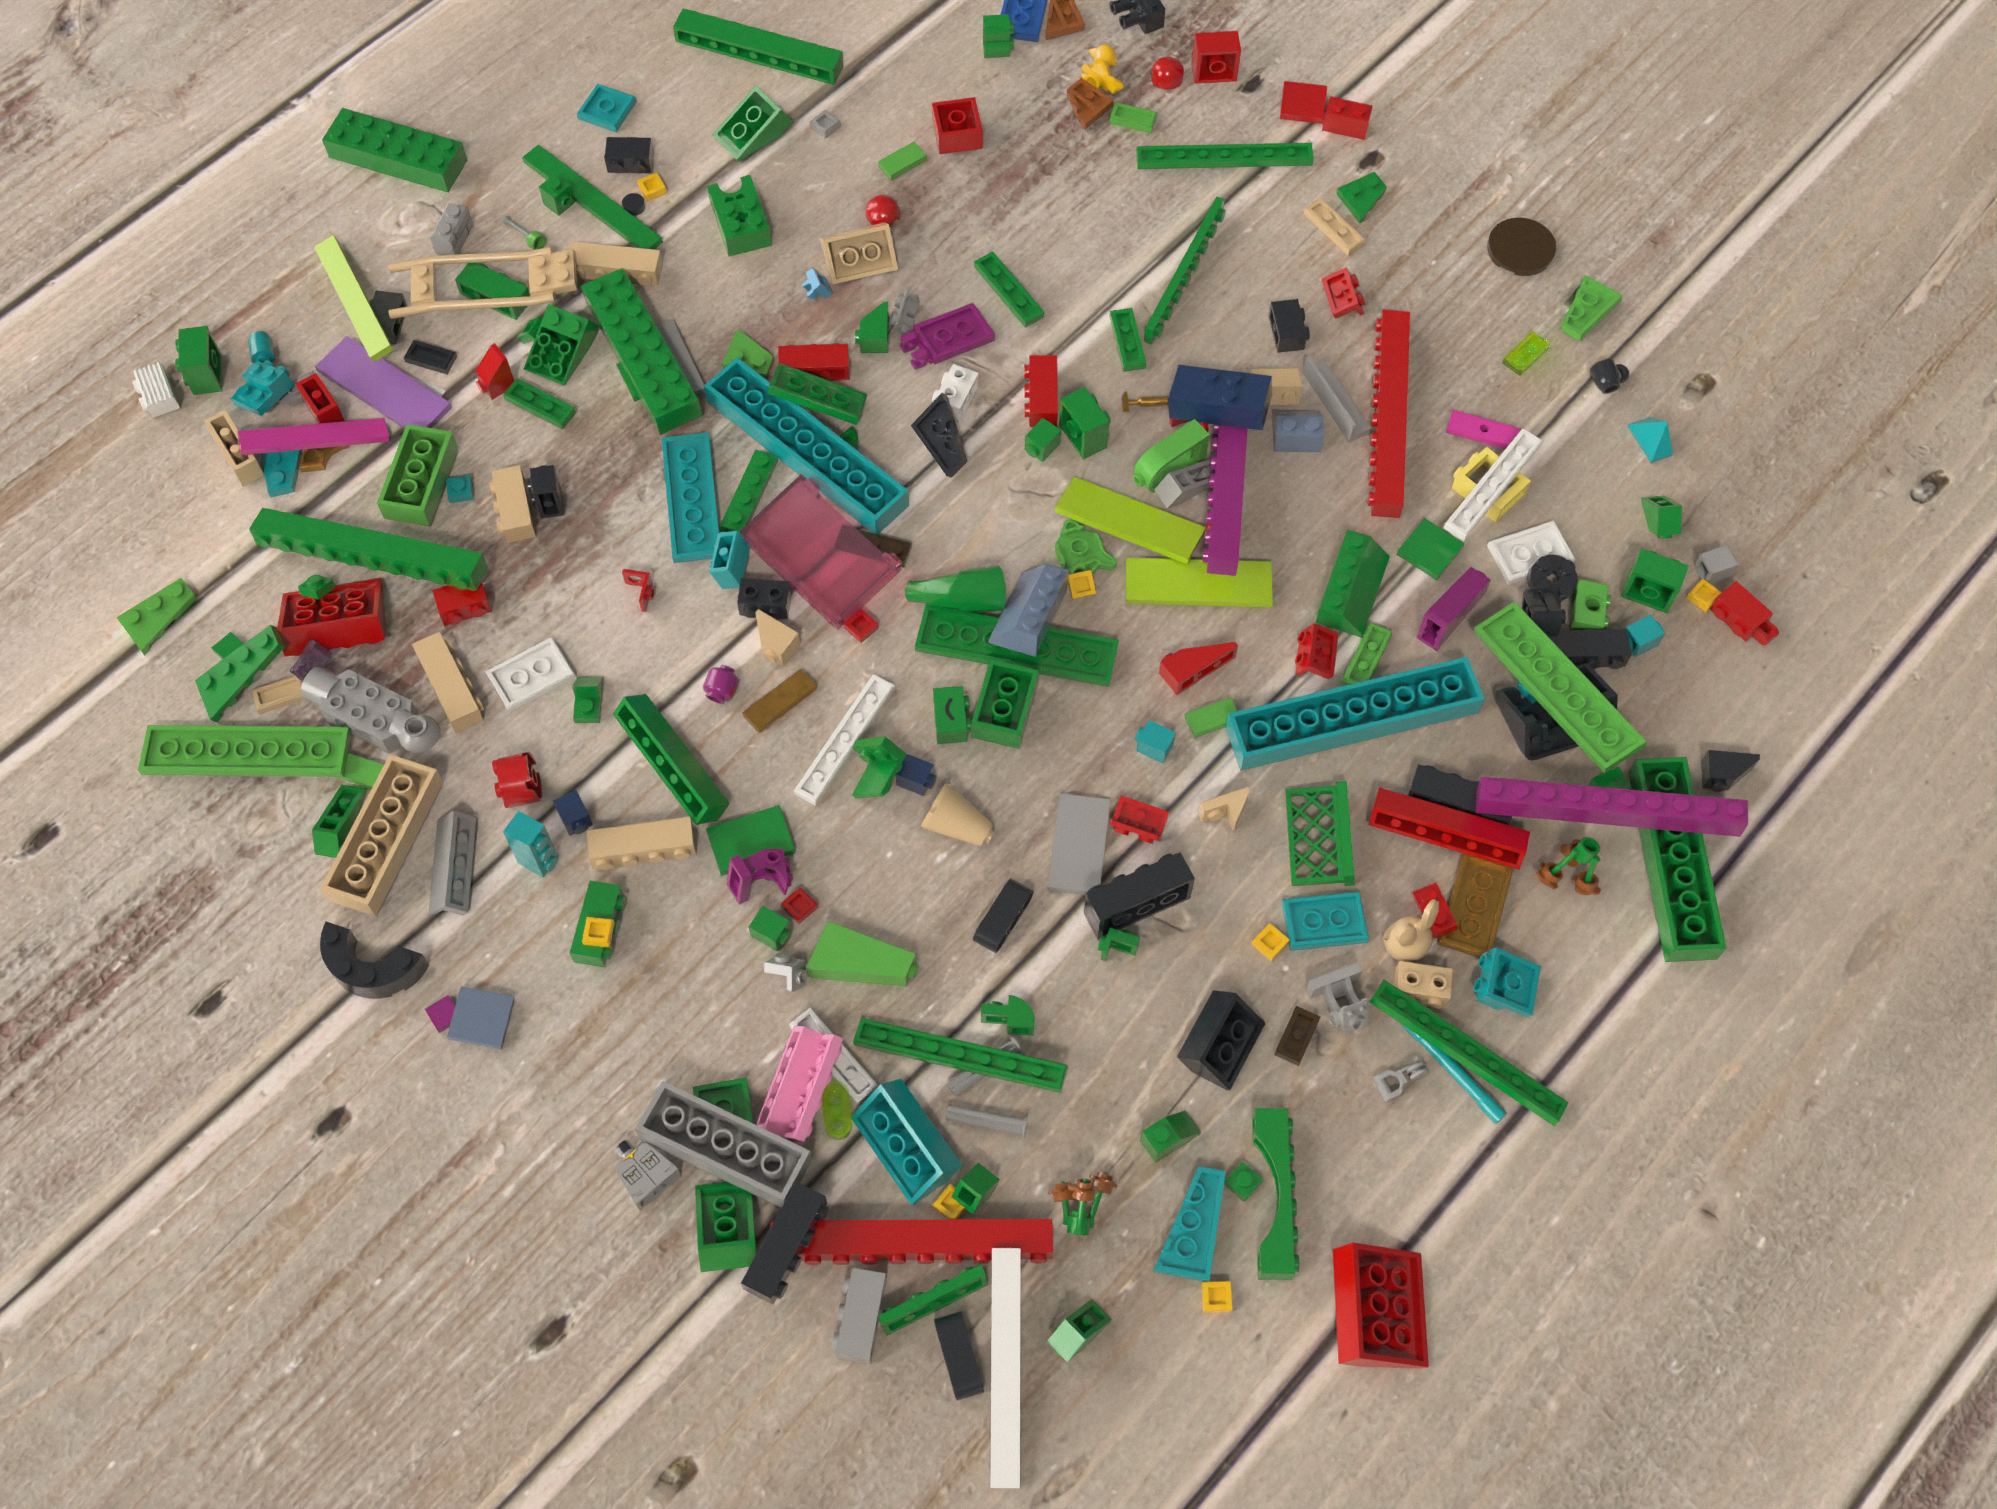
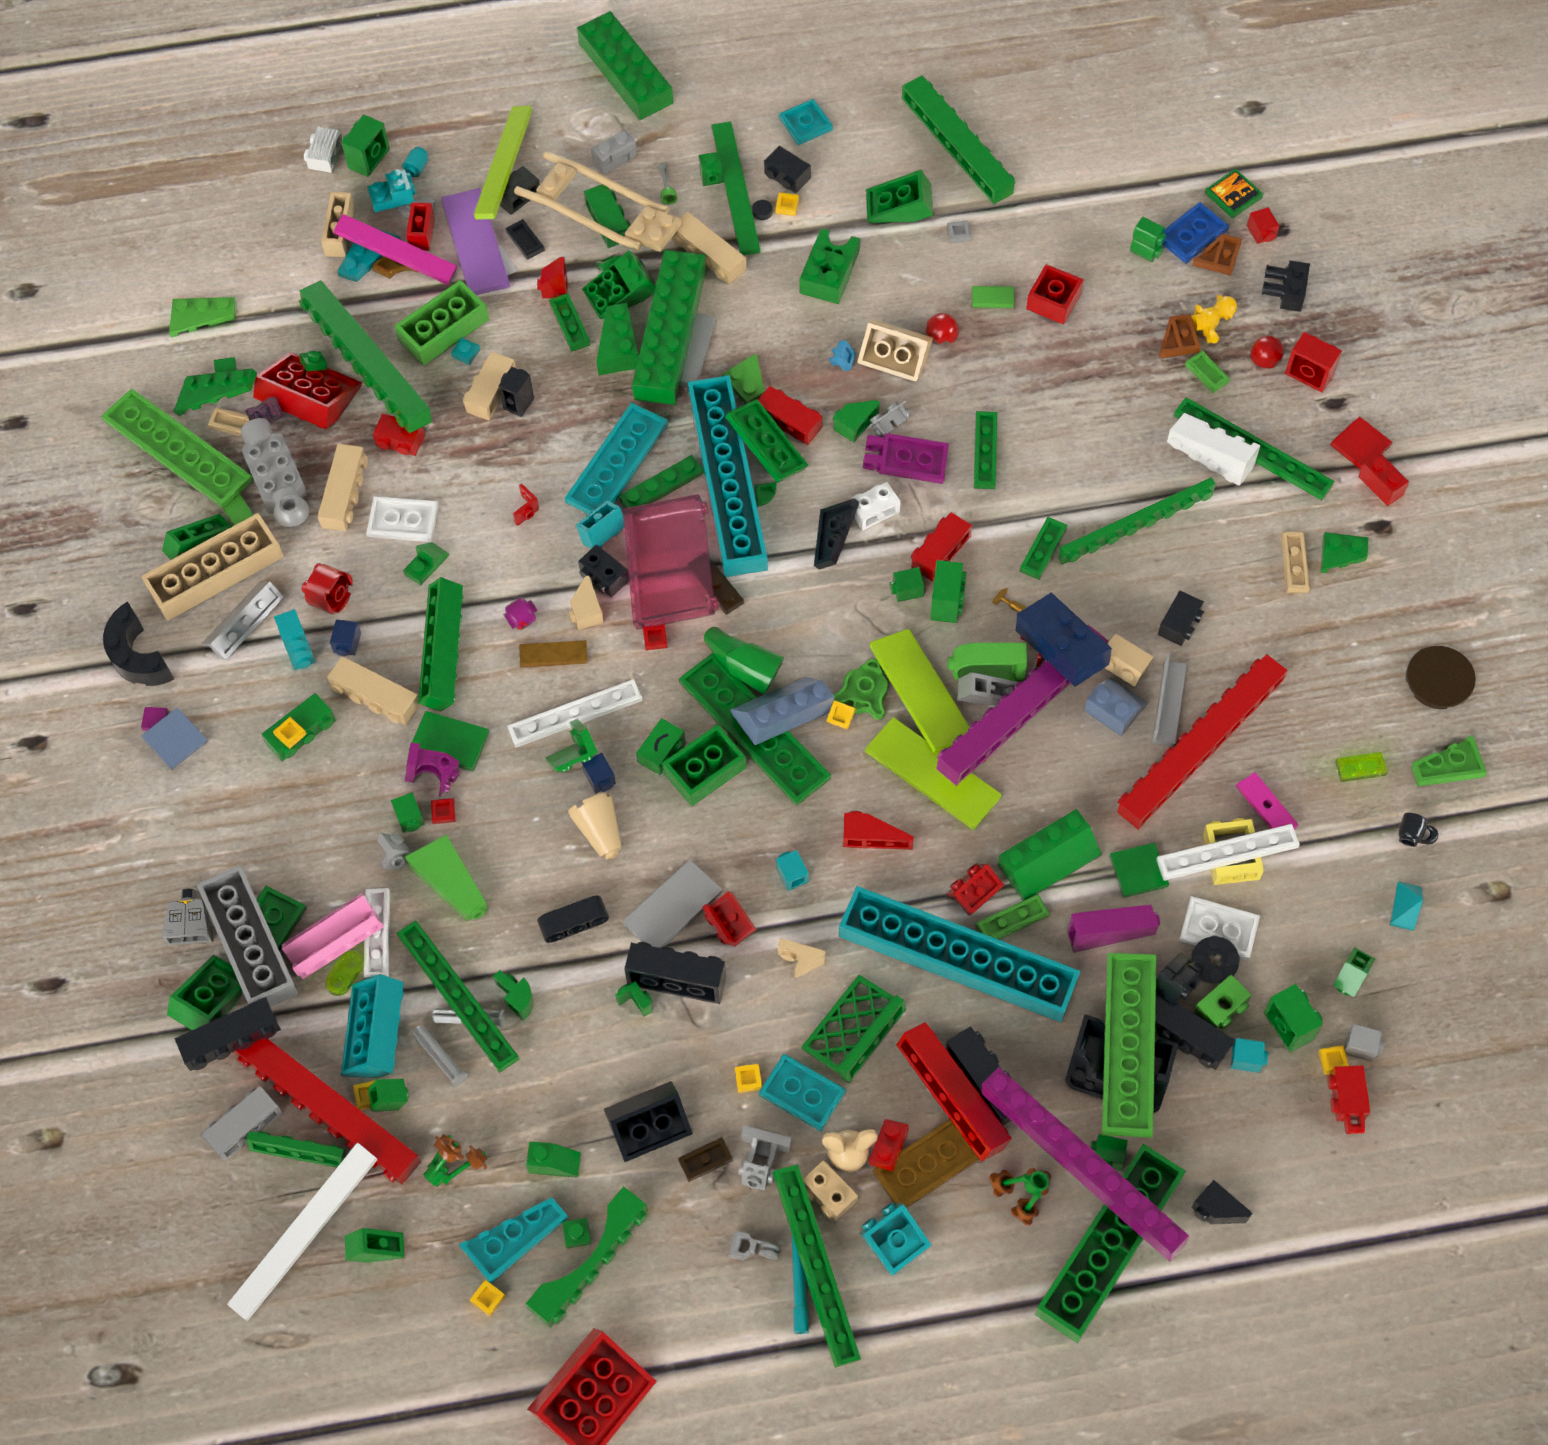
camera: 40 degrees right, 0 degrees up
black beam [934,1311,984,1401] -> none
bright green tile [1185,697,1238,738] -> none
red bracket [1321,267,1366,319] -> none
none -> green wedge [596,303,638,376]
none -> white wedge [1167,413,1260,486]

